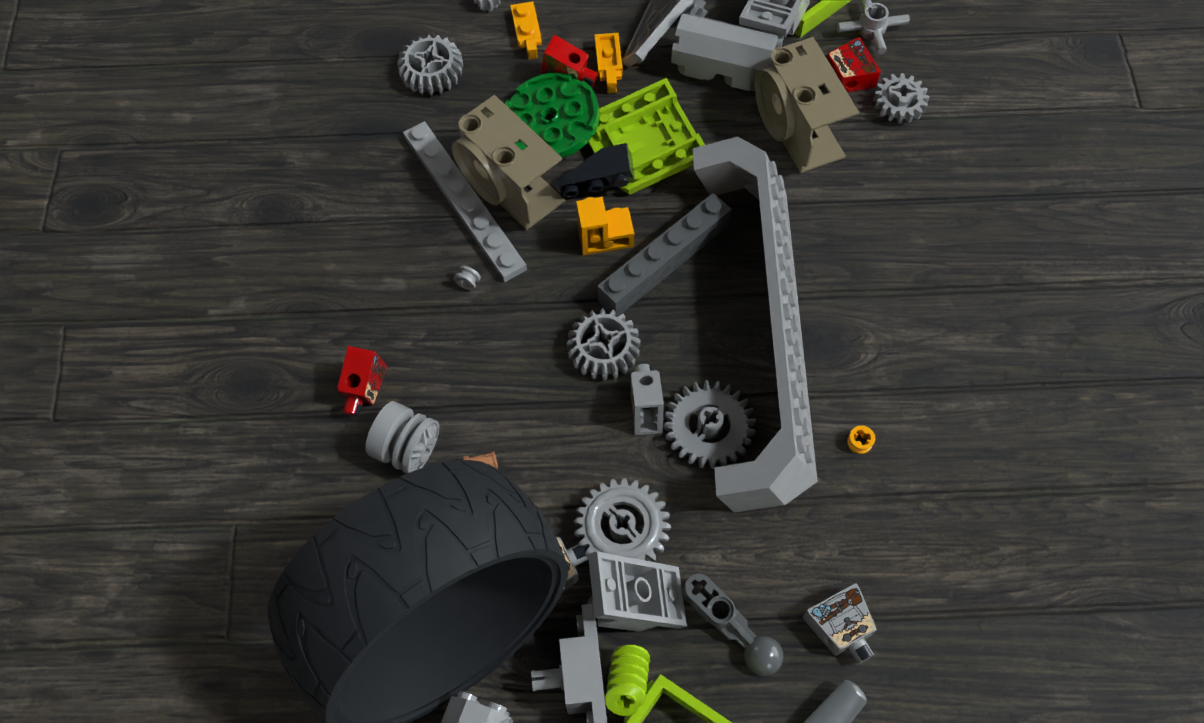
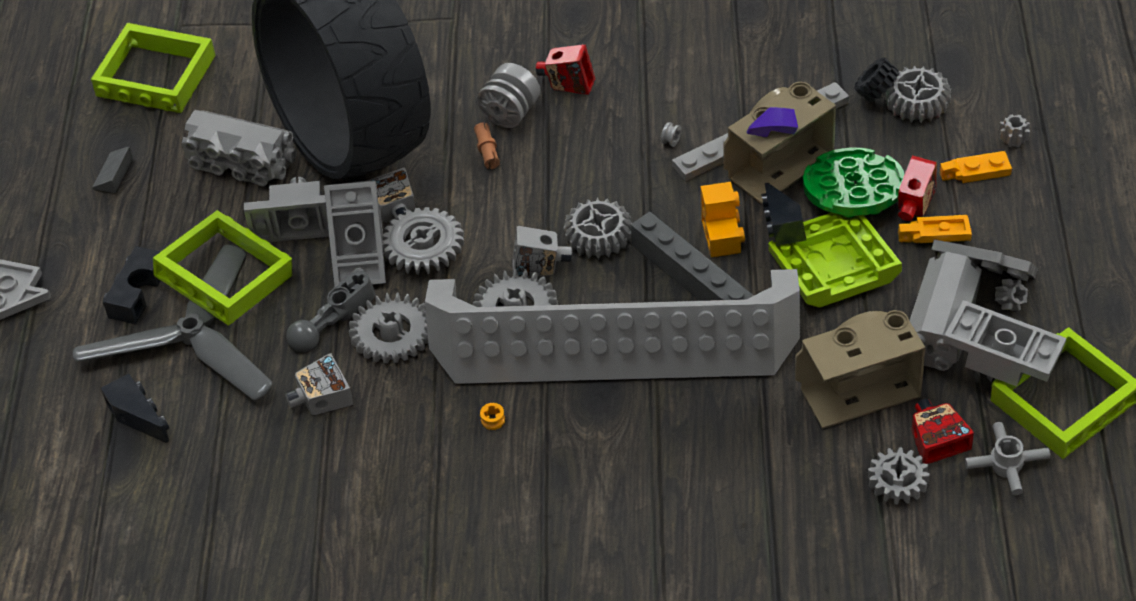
camera: 95 degrees right, 15 degrees down
lime piece [605,645,650,716] -> none
none -> light grey gear [349,292,428,363]
none -> dark purple slope [747,107,798,137]
none -> black tyre [854,57,899,103]

